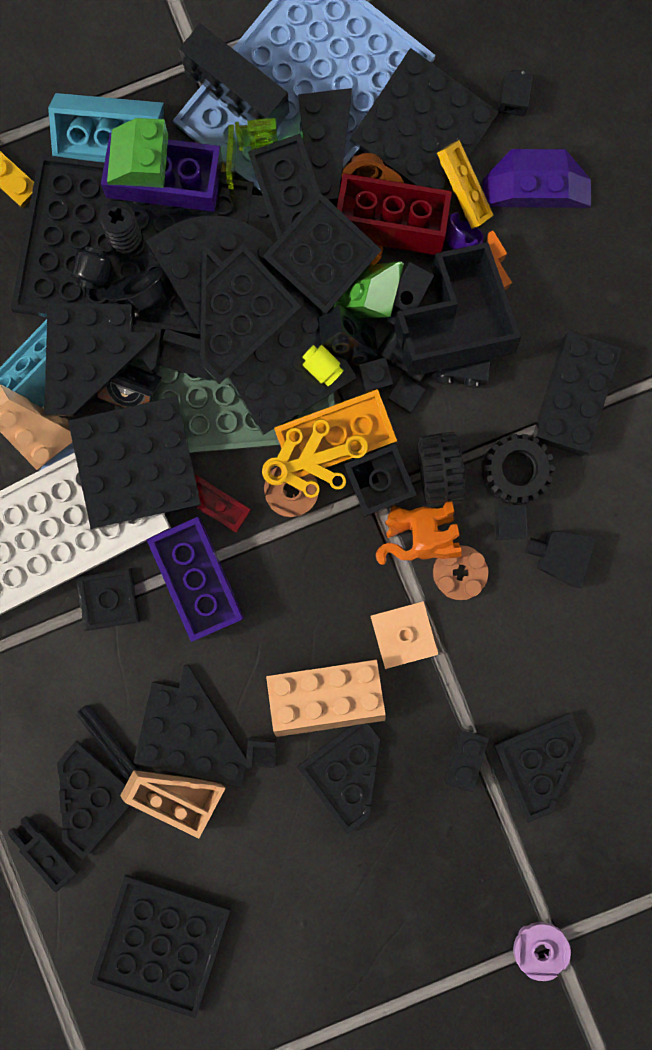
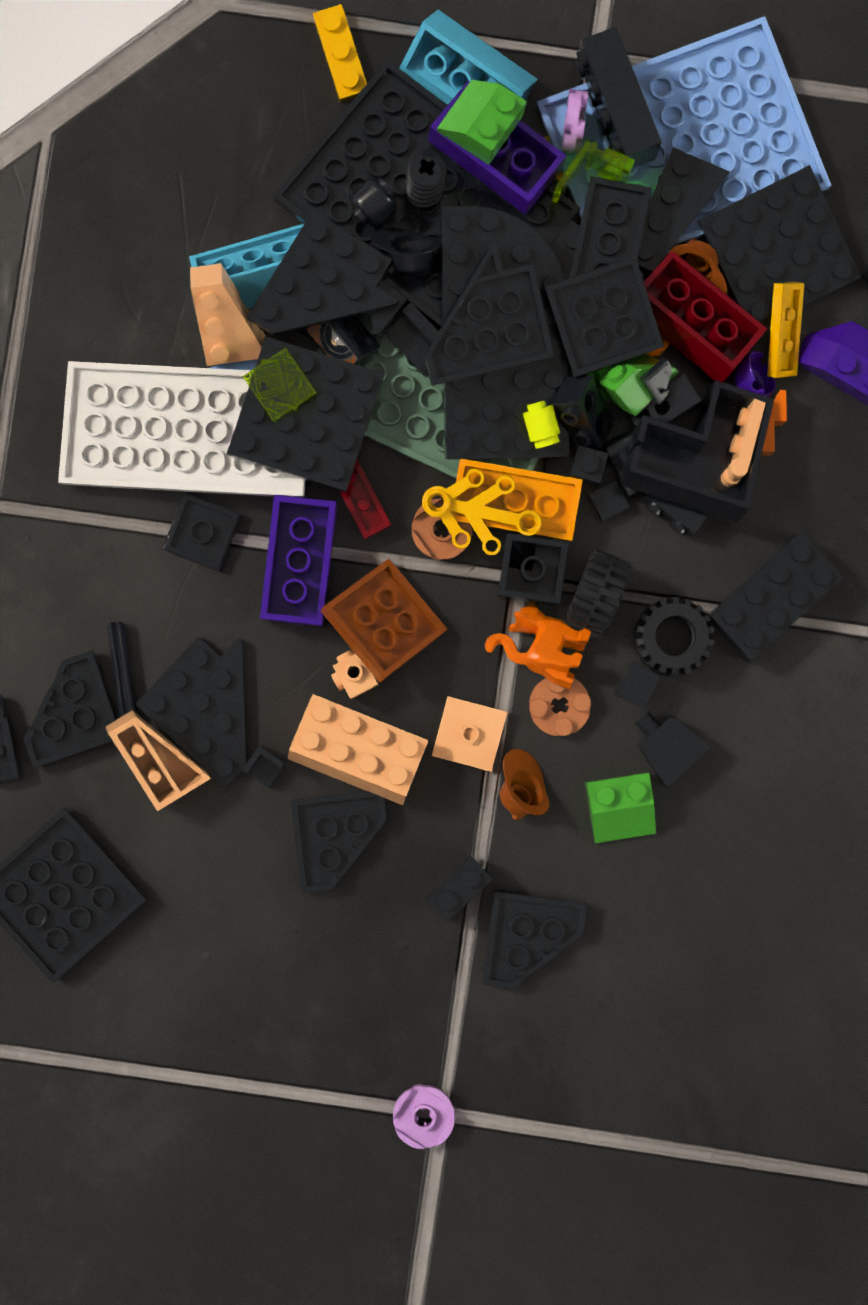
camera: 30 degrees right, 0 degrees up
none -> clear neon green piece [242,348,316,422]
none -> dark orange plate [320,559,448,683]
none -> light nougat brick [331,649,378,700]
none -> dark orange piece [499,749,549,820]
none -> lavender plate [562,89,588,153]
none -> bright green slope [585,772,656,843]
none -> black tile [639,358,672,404]
none -> light nougat plate [721,399,766,488]

